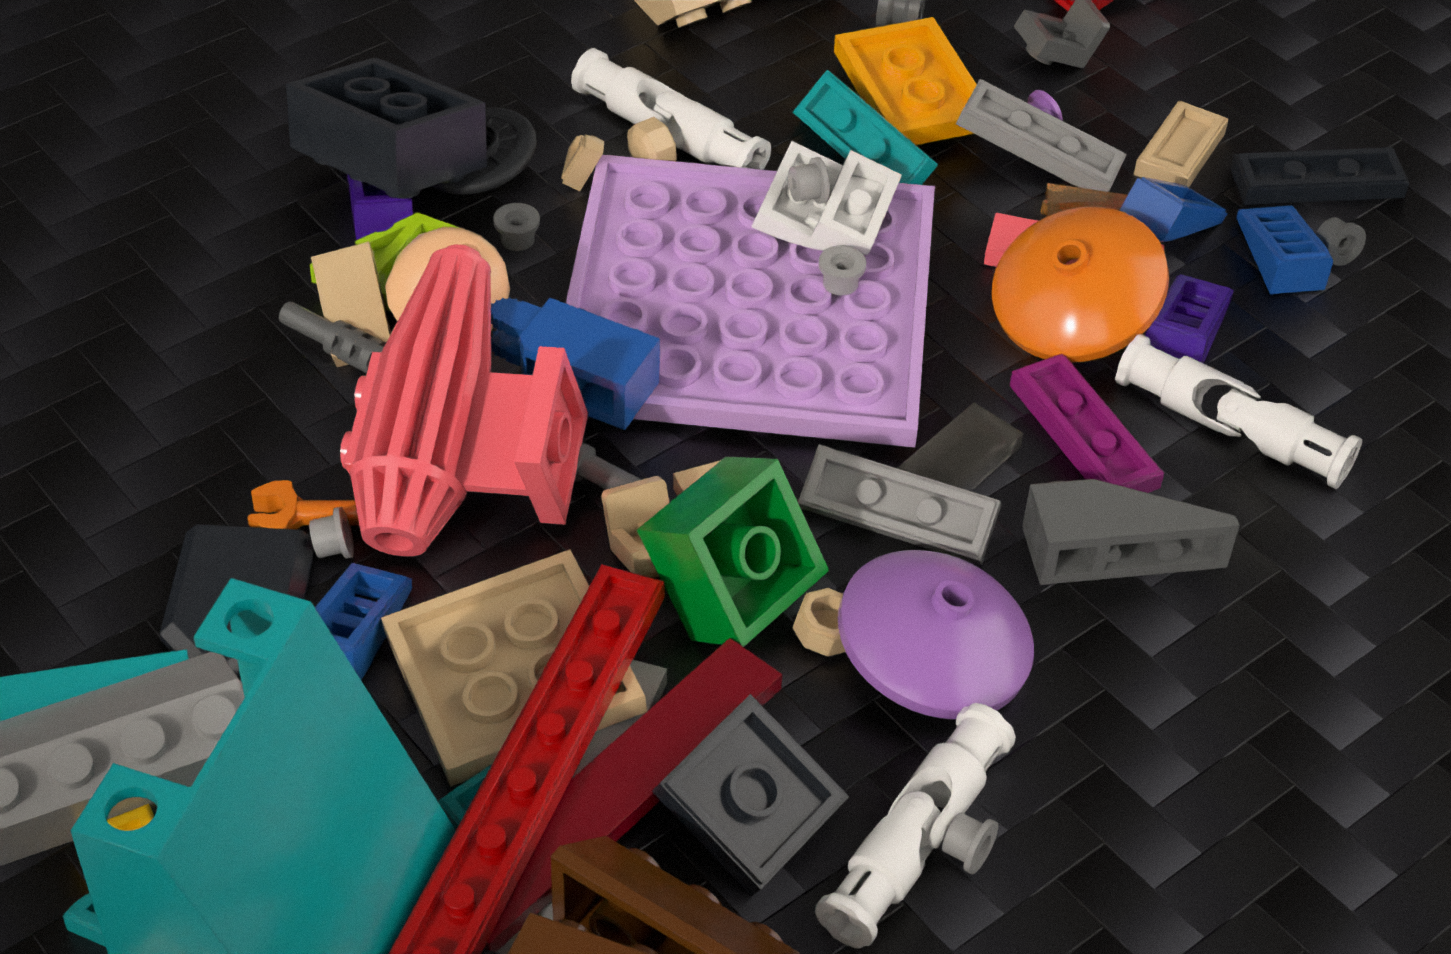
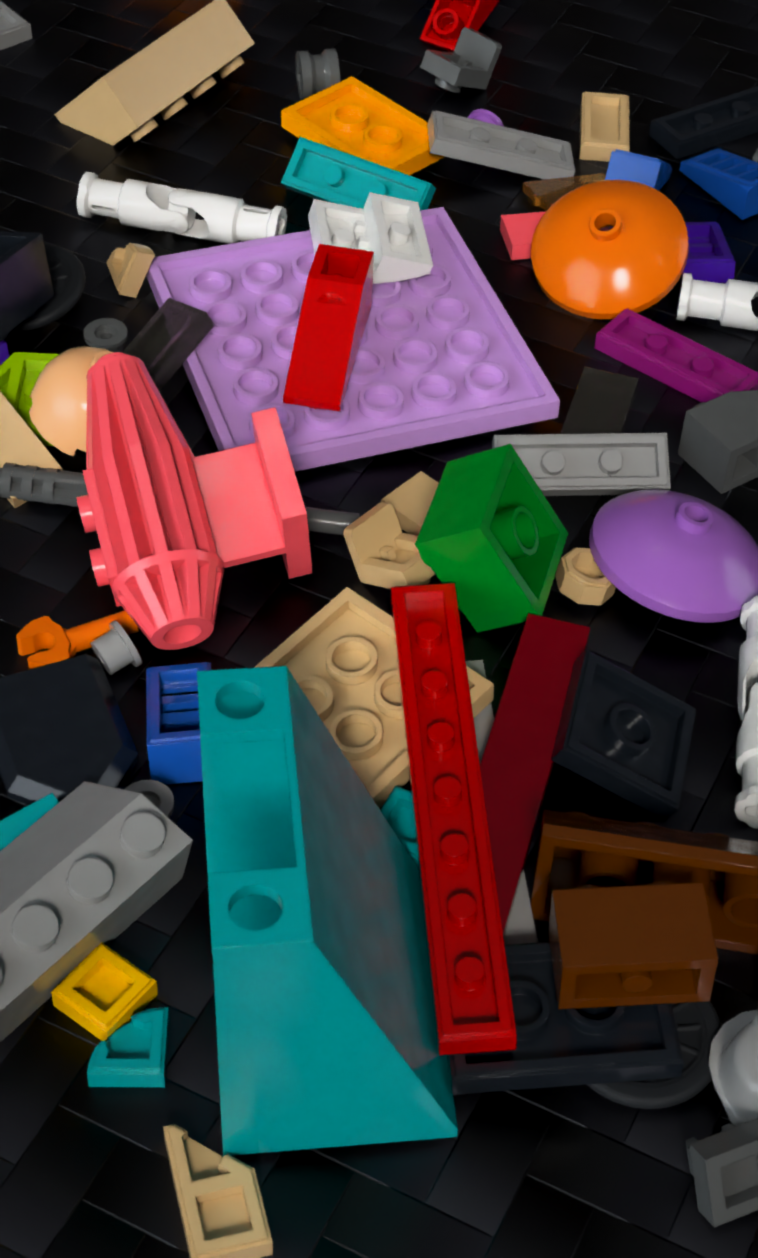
camera: 25 degrees left, 0 degrees up
blue hinge [491,297,660,430] -> none
tan tile [627,116,677,161] -> none
light grey piece [788,157,830,204] -> none
light grey piece [818,245,866,295] -> none
none -> clear smoke tile [122,298,214,391]
none -> red slope [283,244,374,411]

